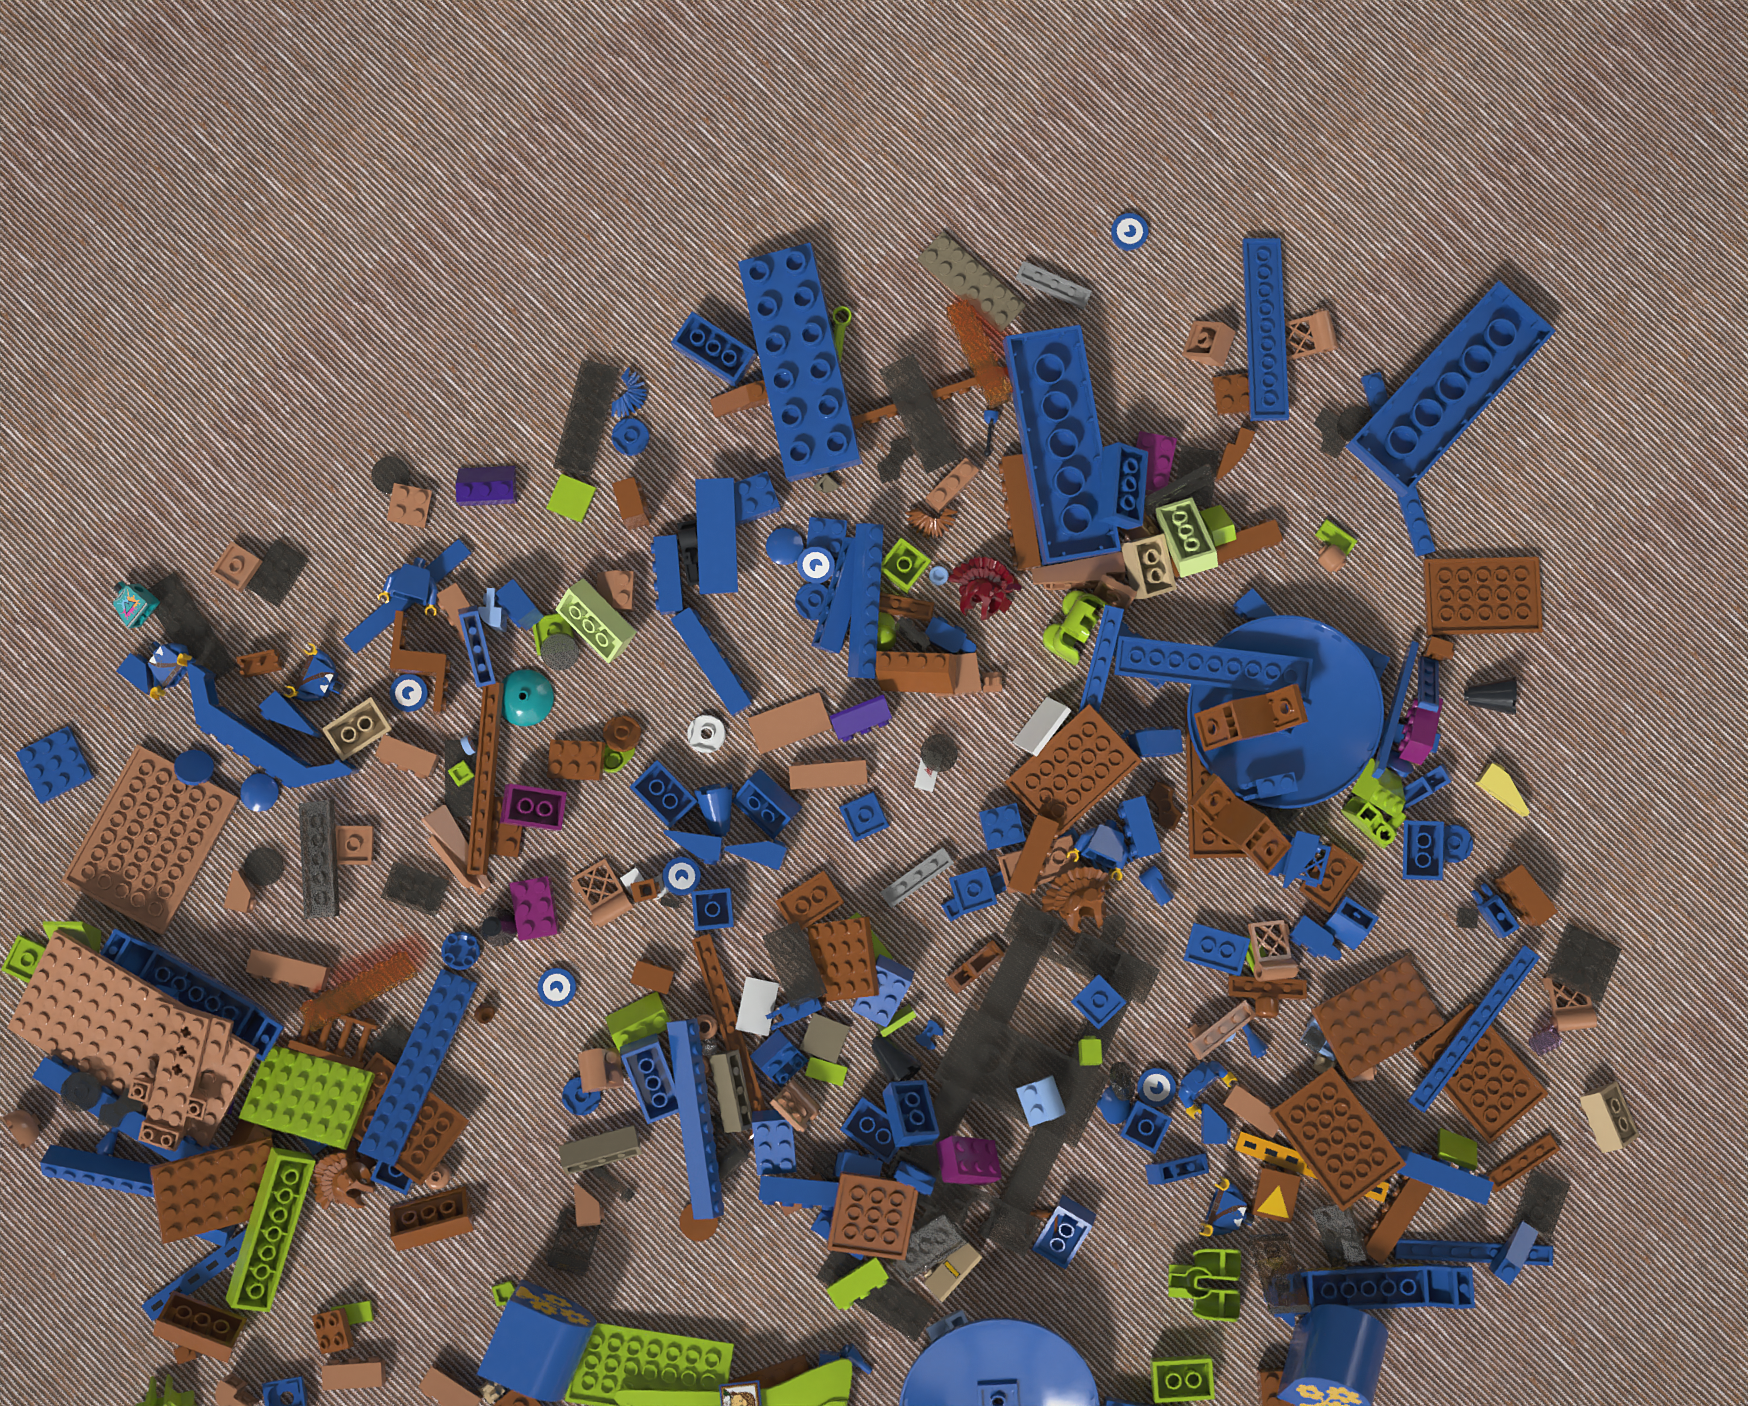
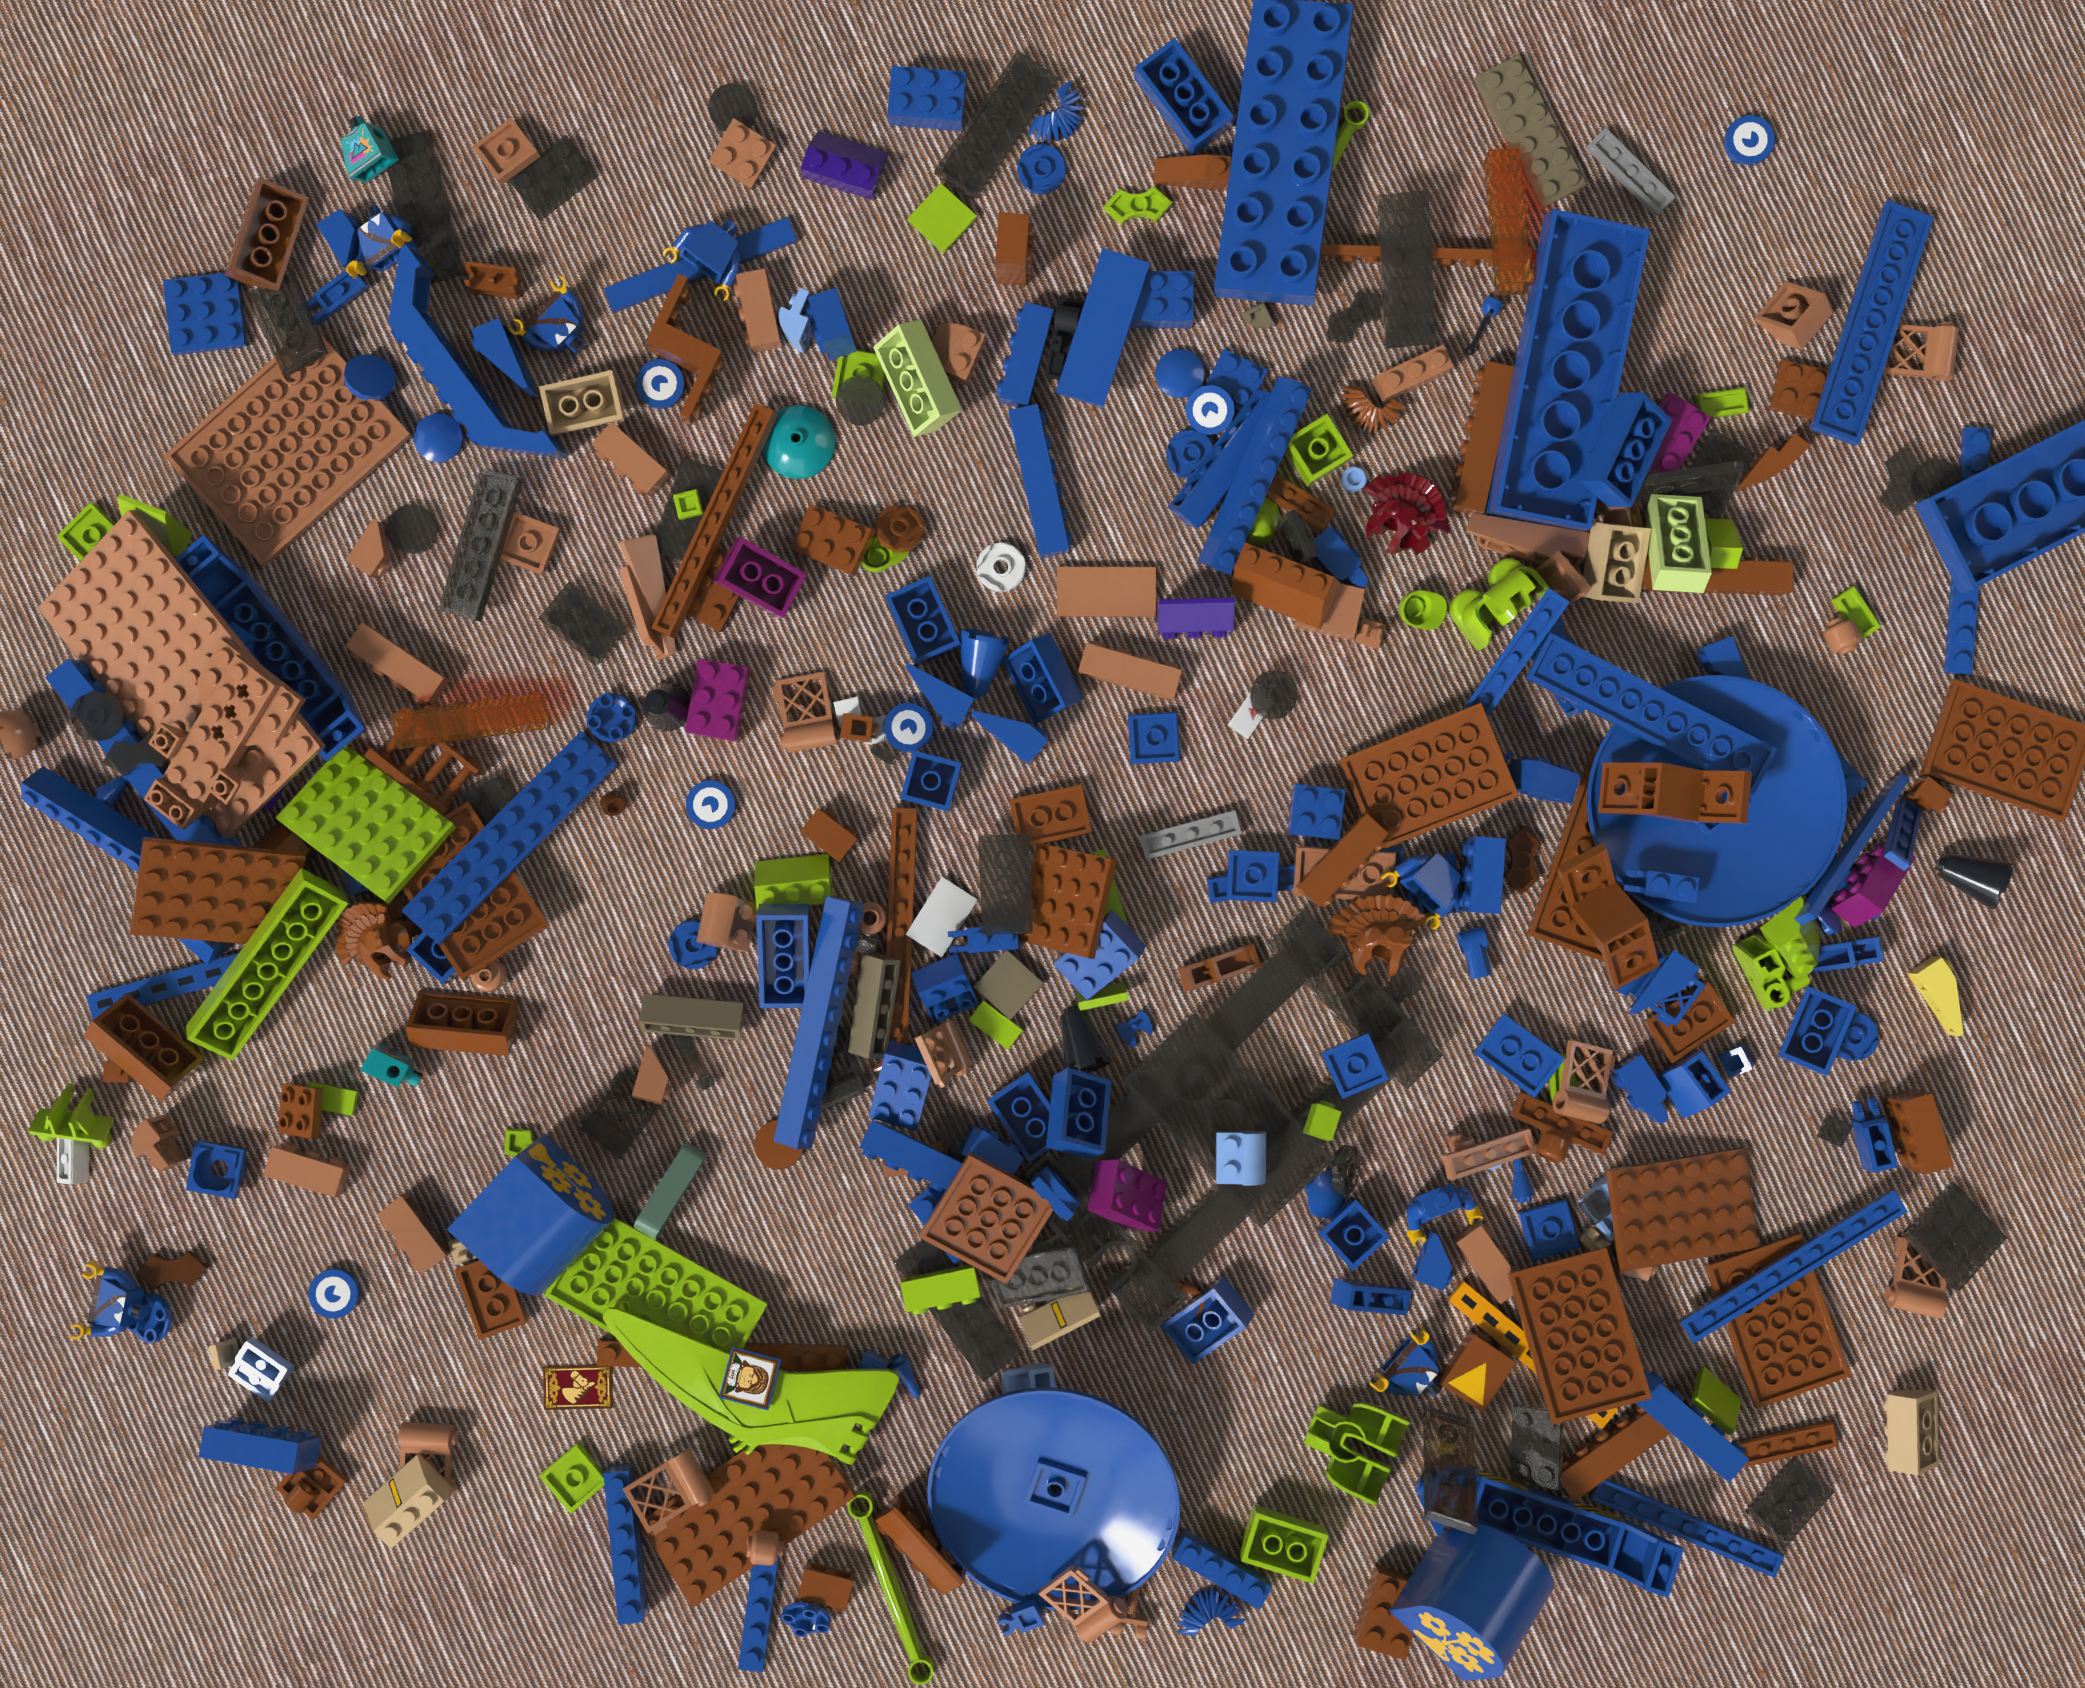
camera: 25 degrees right, 5 degrees up
blue brick [458,605,496,688] -> none
light blue tile [460,735,476,755] -> none
white tile [1013,697,1071,756] -> none
blue tile [1137,1068,1176,1107] -> none
blue slope [1488,1220,1539,1285] -> none
clear purple brick [1528,1024,1563,1056] -> none
none -> dark orange slope [224,177,309,291]
none -> clear smoke tile [249,269,328,377]
none -> blue hinge [300,270,369,327]
none -> teal torso [360,1041,423,1087]
none -> sand green beam [634,1141,708,1241]
none -> blue brick [887,66,967,131]
none -> lime tile [1103,186,1173,226]
none -> lime cap [1398,590,1447,630]
none -> blue tile [1517,1198,1581,1261]
none -> lime tile [1694,387,1750,419]
none -> blue slope [1718,1042,1755,1078]

